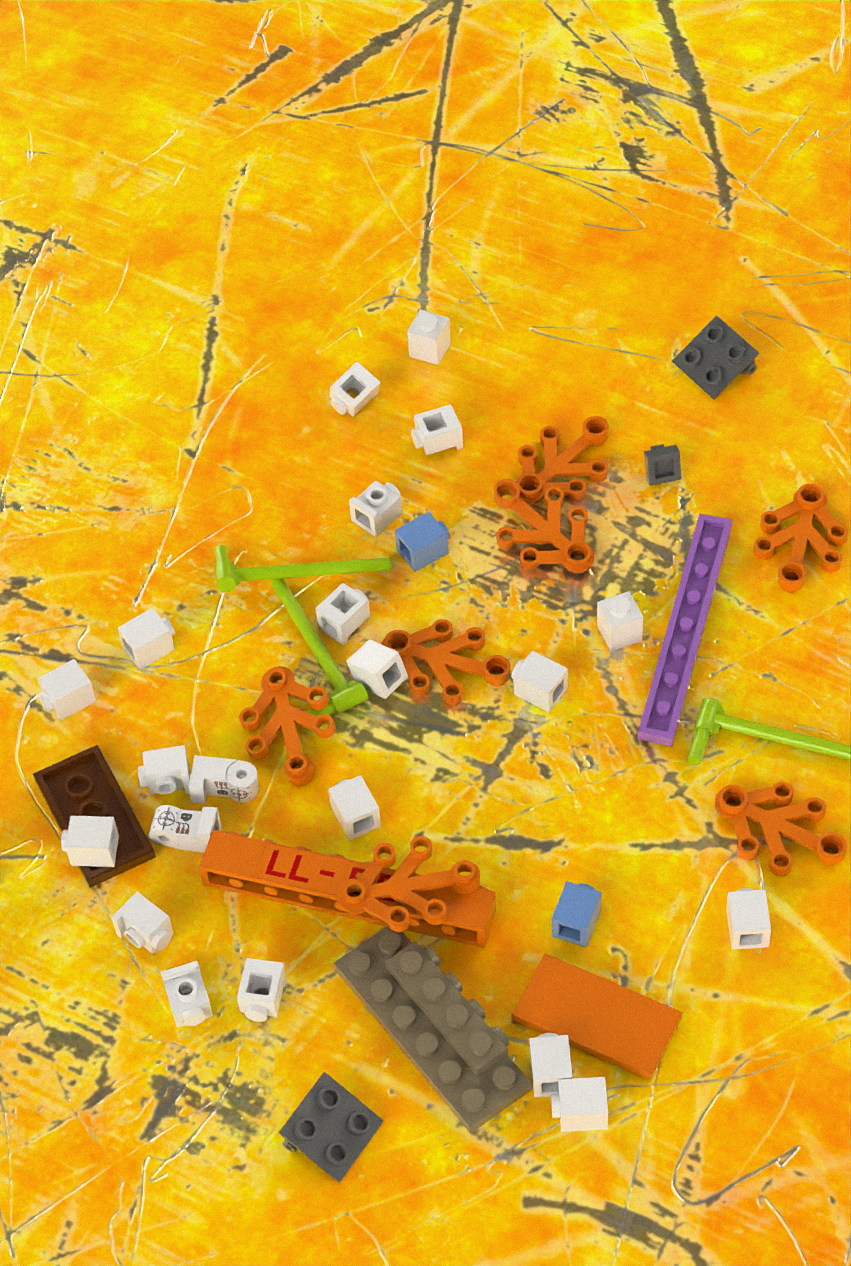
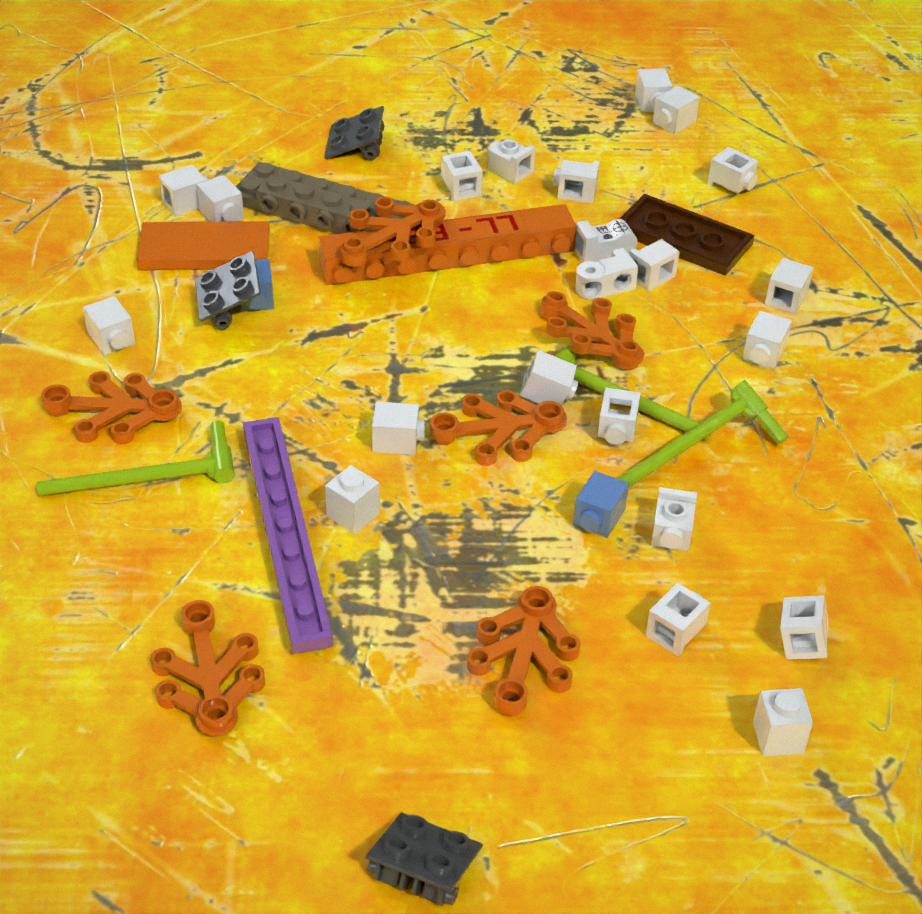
camera: 145 degrees right, 10 degrees down
white brick [61,816,119,867] -> none
white brick [328,775,381,841] -> none
orange plant [494,479,594,573] -> none
dark grey tile [644,444,682,486] -> none
none -> dark grey hinge [195,251,261,329]

